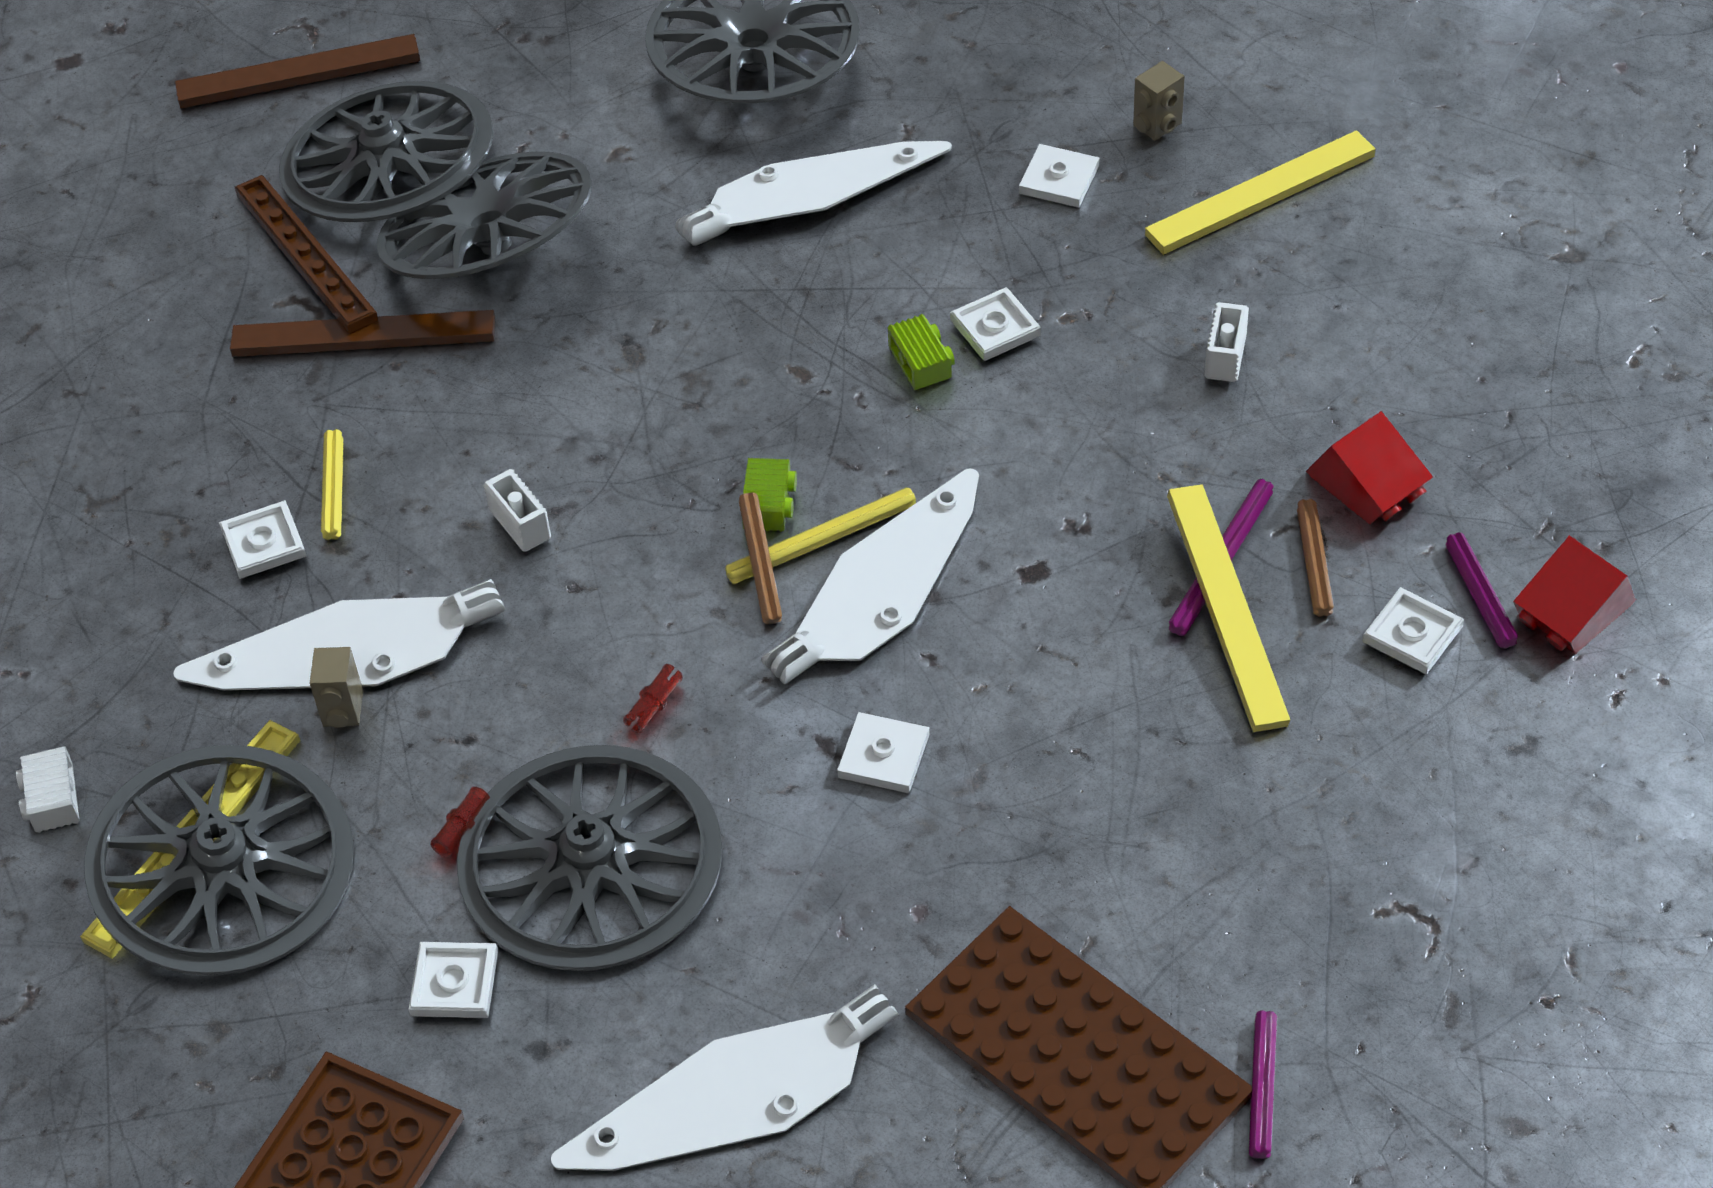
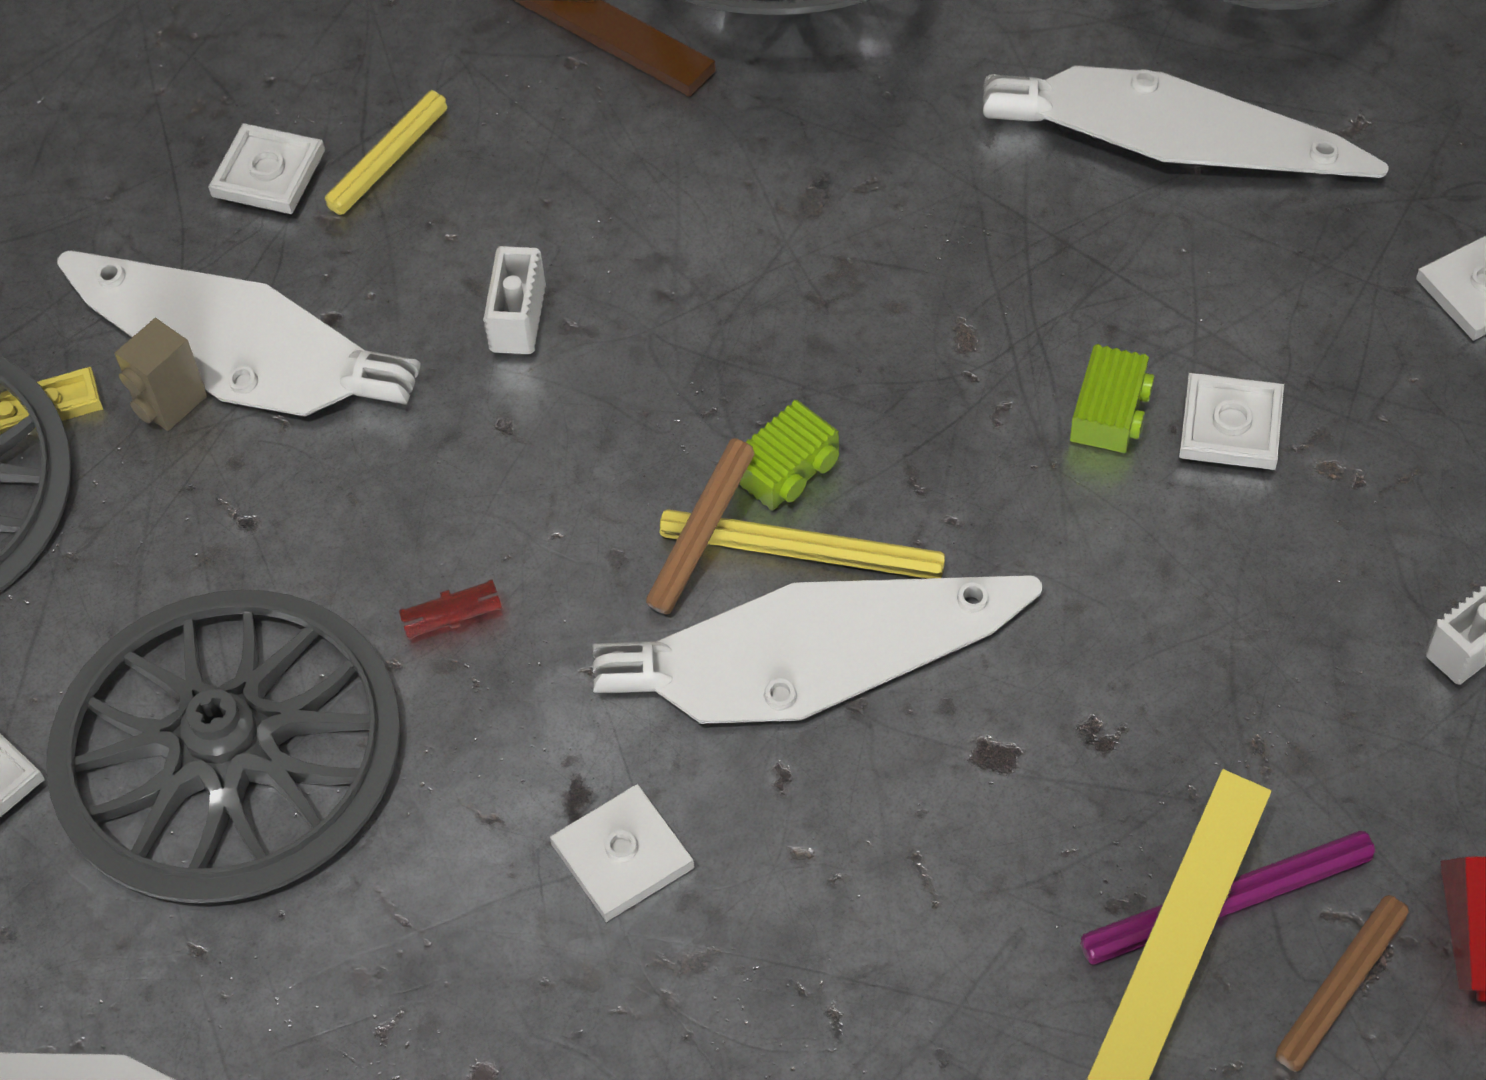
camera: 40 degrees right, 5 degrees up
clear red pin [430,787,490,857] -> none

